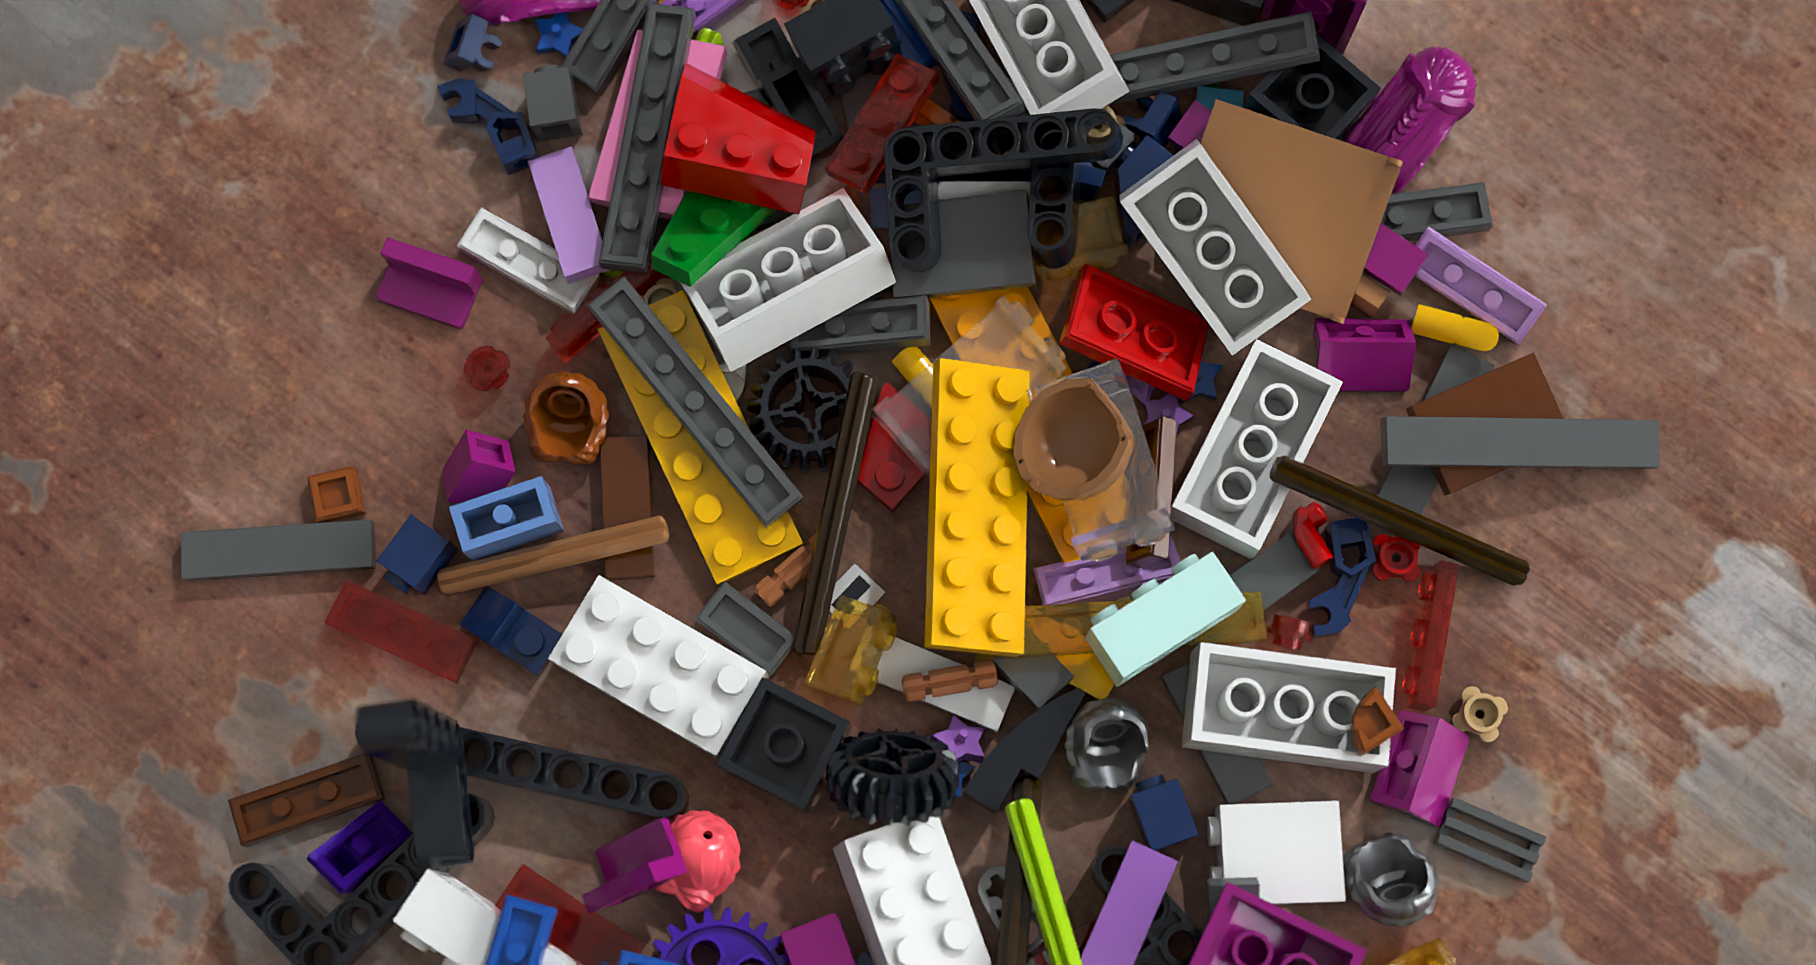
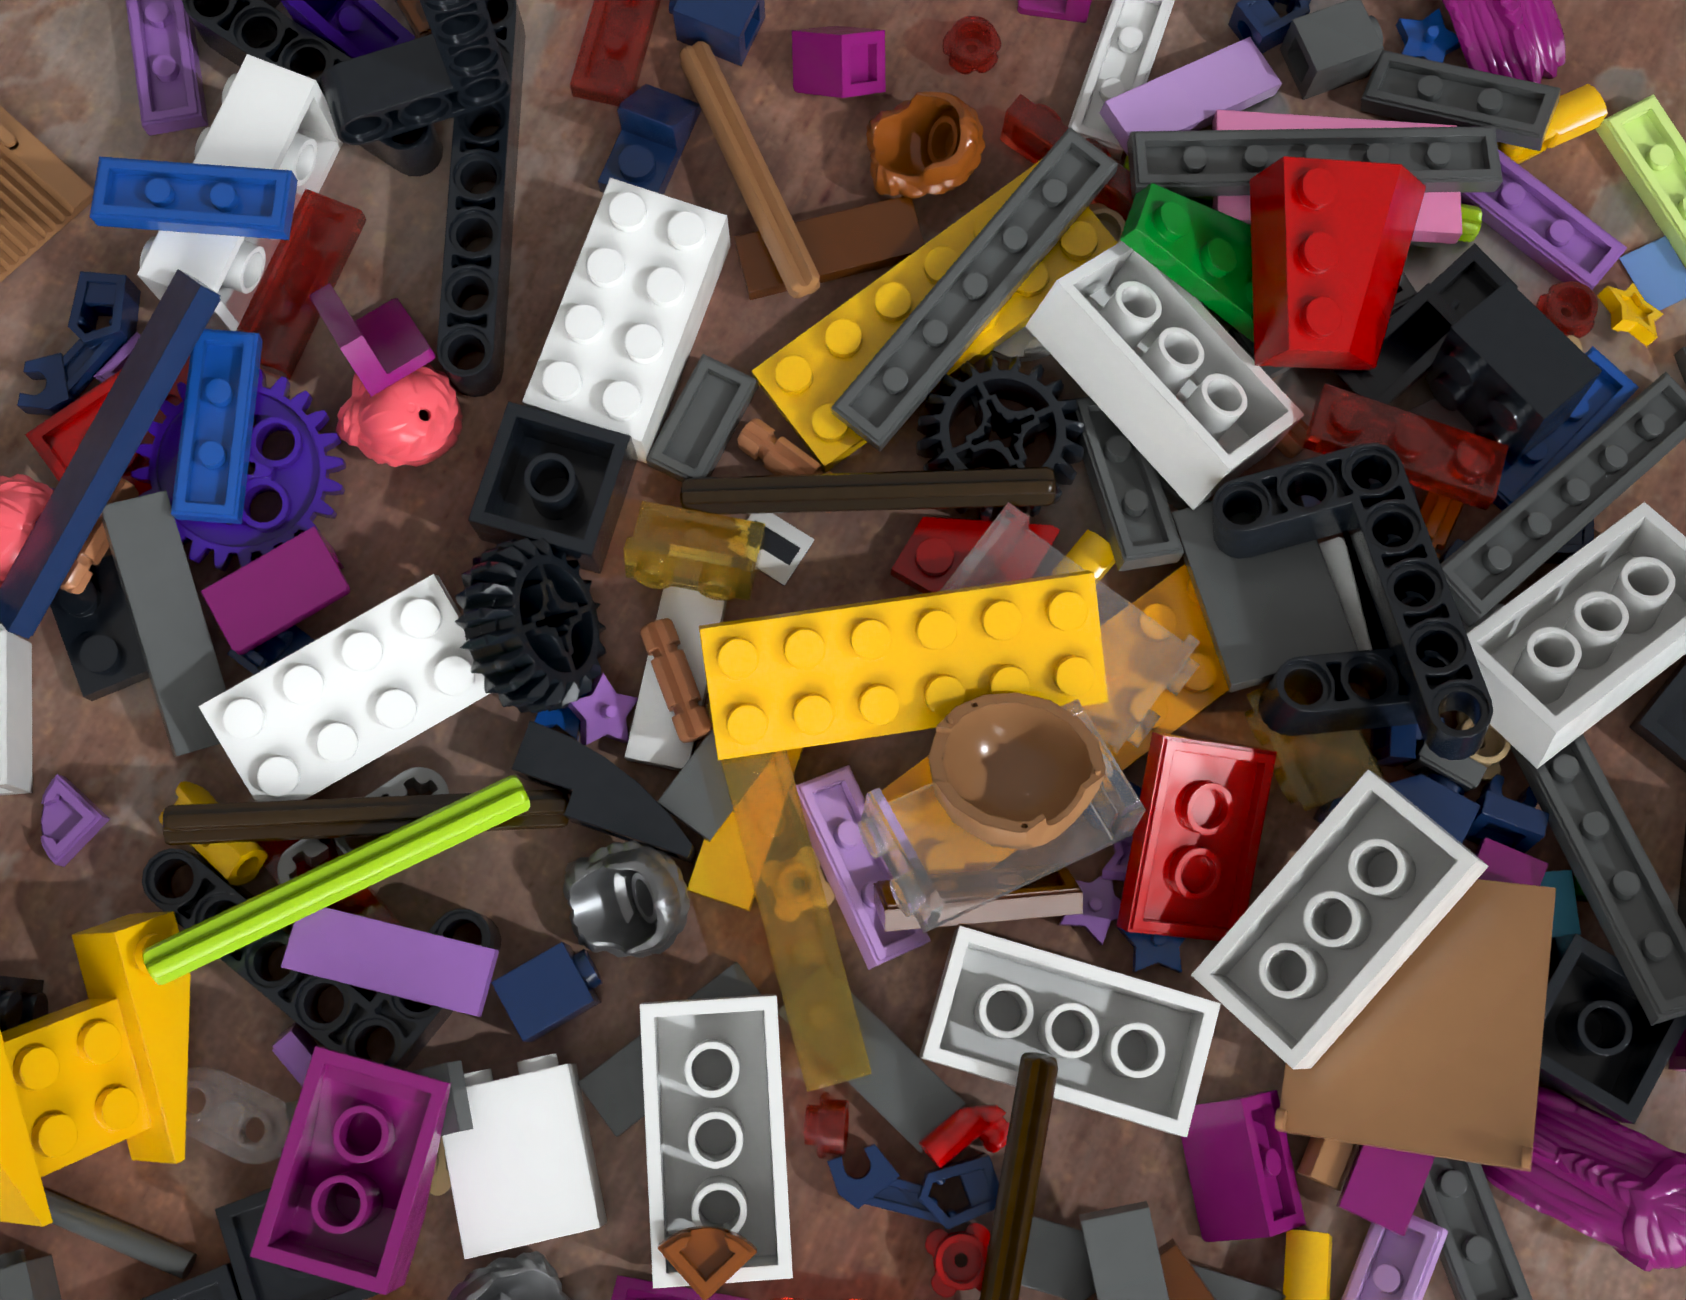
camera: 75 degrees right, 0 degrees up
medium blue brick [449,476,565,561] -> none
light aqua brick [1084,552,1246,687] -> none

